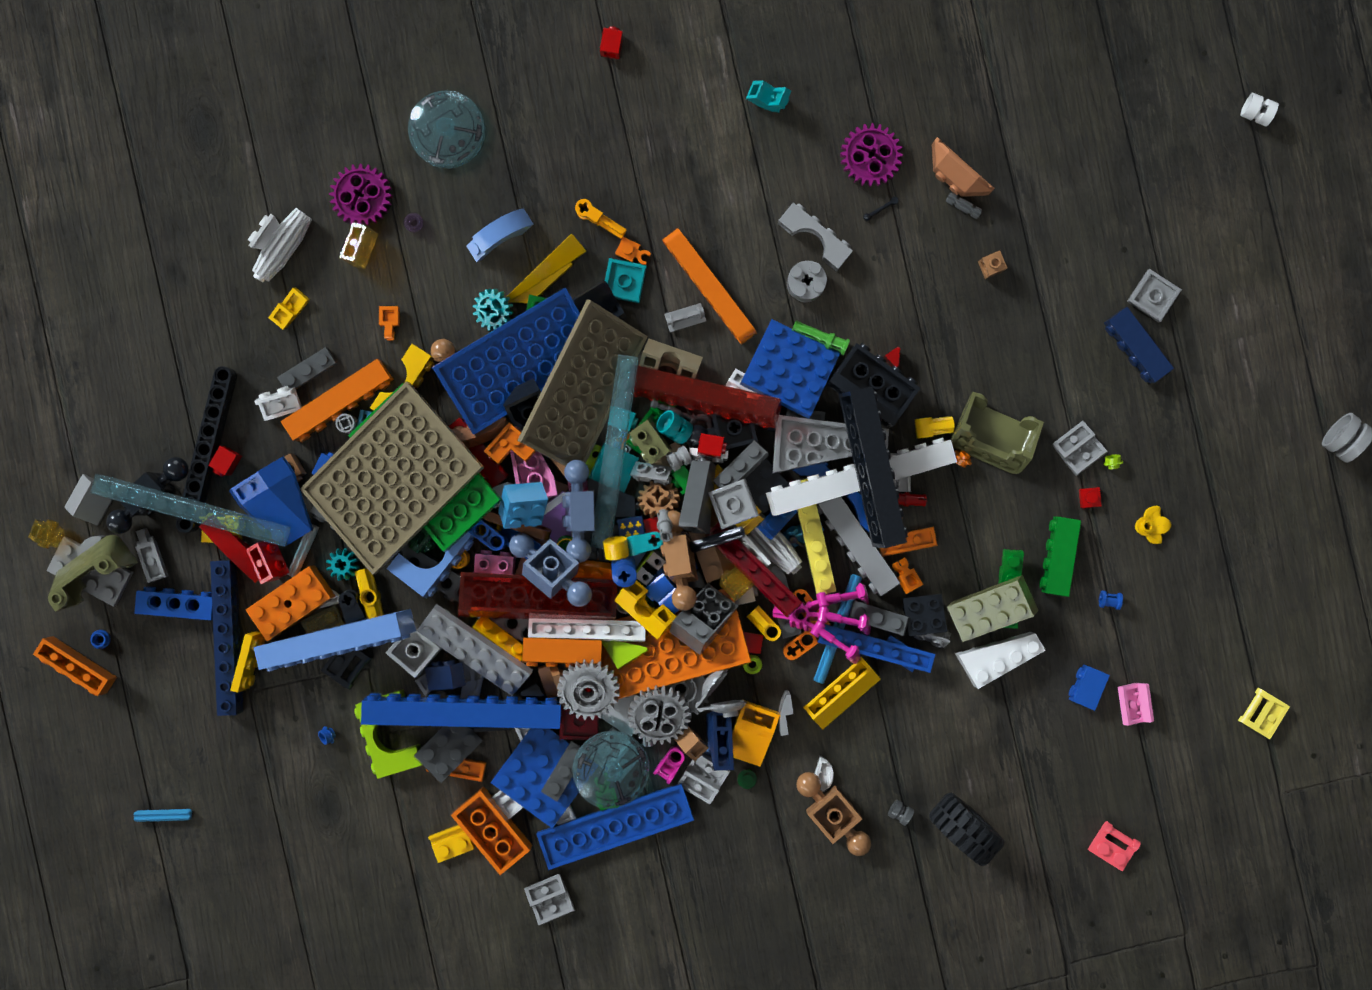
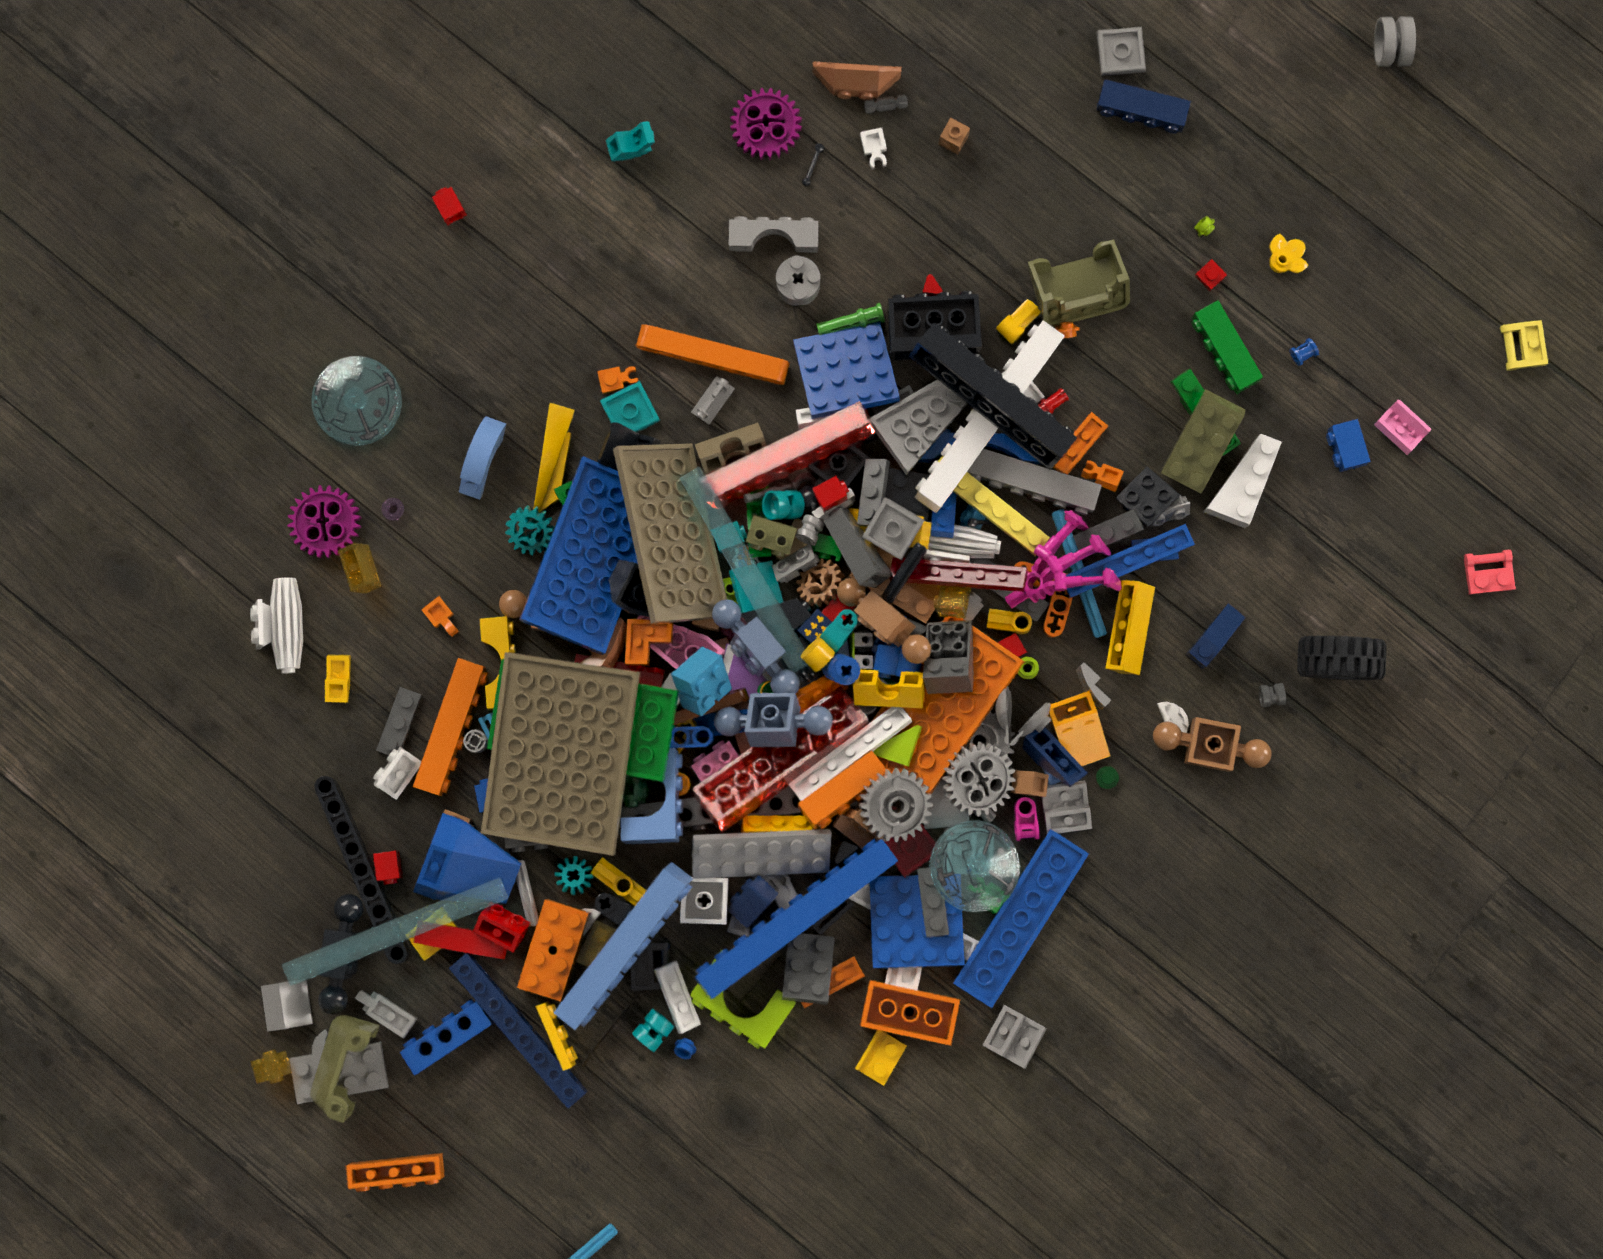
camera: 35 degrees left, 5 degrees down
blue plate [90,630,111,649] -> none
light orange connector [575,199,627,239] -> none
light grey pin [657,509,673,542] -> none
light grey slope [1052,421,1107,476] -> none
none -> teal wheel [632,1008,675,1052]
none -> white tile [654,961,701,1034]
none -> white plate [860,128,887,170]
none -> dark blue slope [1185,603,1246,669]

